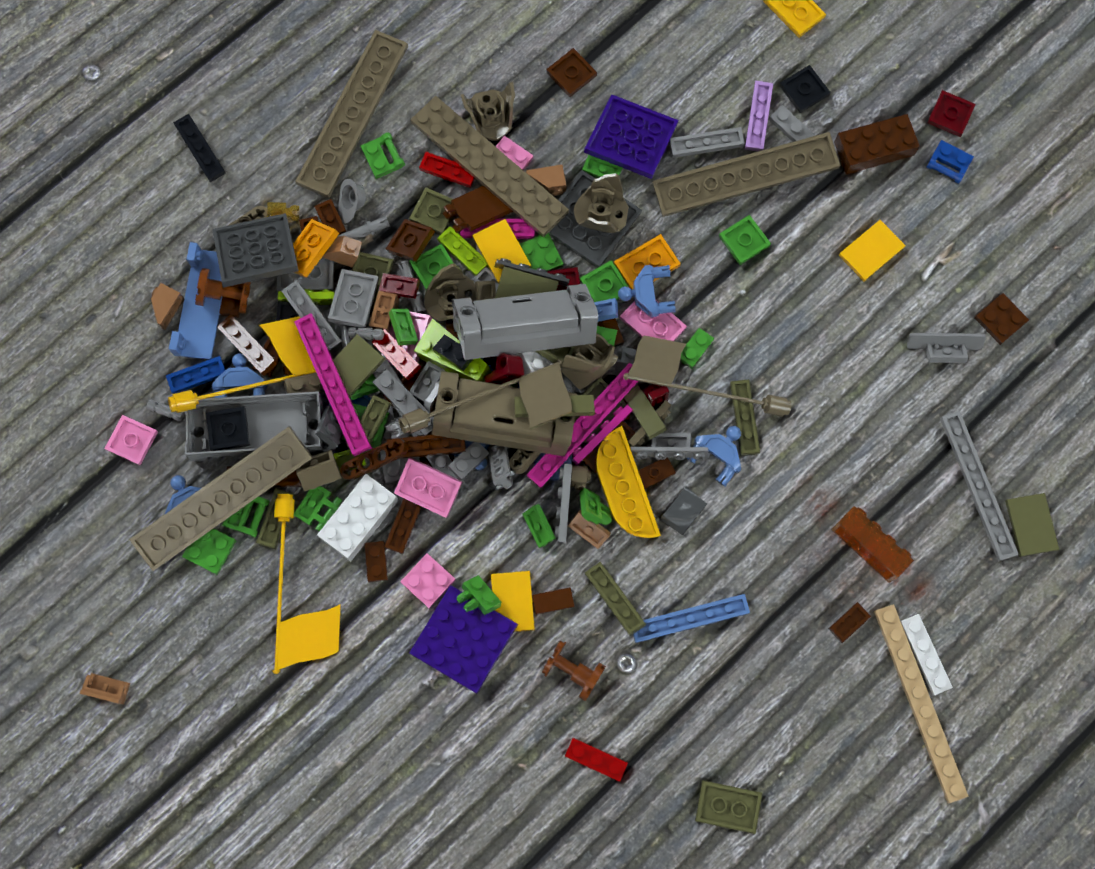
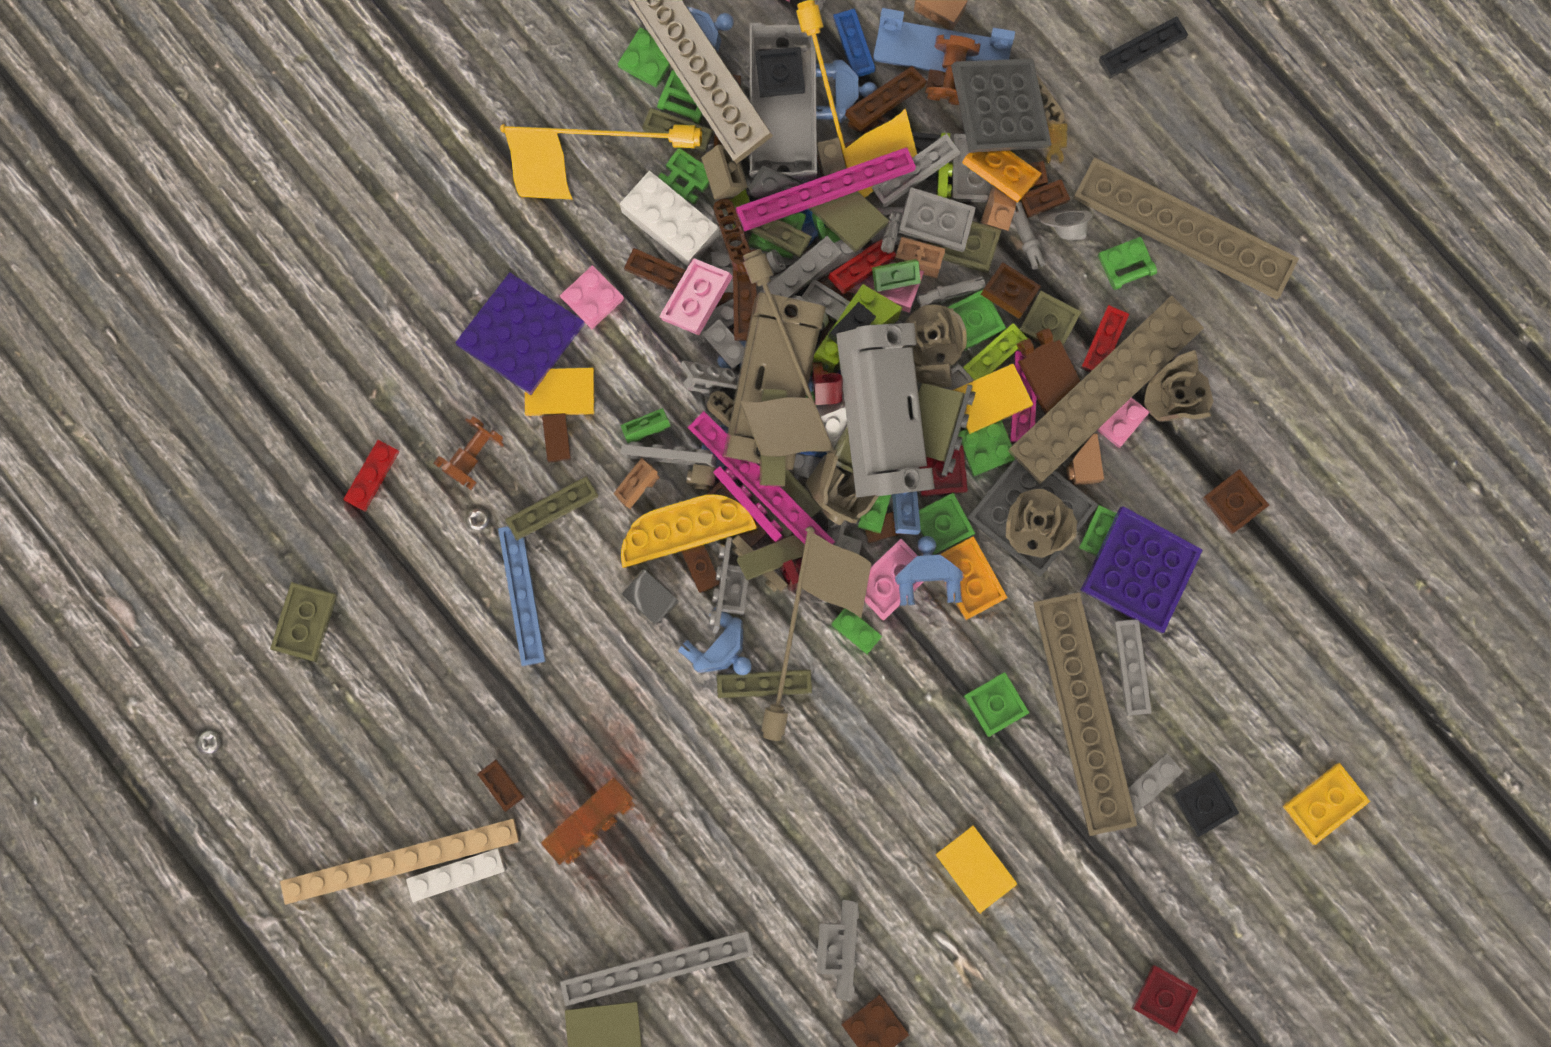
camera: 95 degrees right, 5 degrees up
reddish brown plate [364,541,388,583] -> none
dark red plate [378,273,420,299] -> none
bright green hinge [456,575,502,615] -> none
bright green hinge [580,488,612,525] -> none
lavender plate [745,81,773,152] -> none
reddish brown brick [834,114,920,174] -> none
blue plate [926,140,974,184] -> none

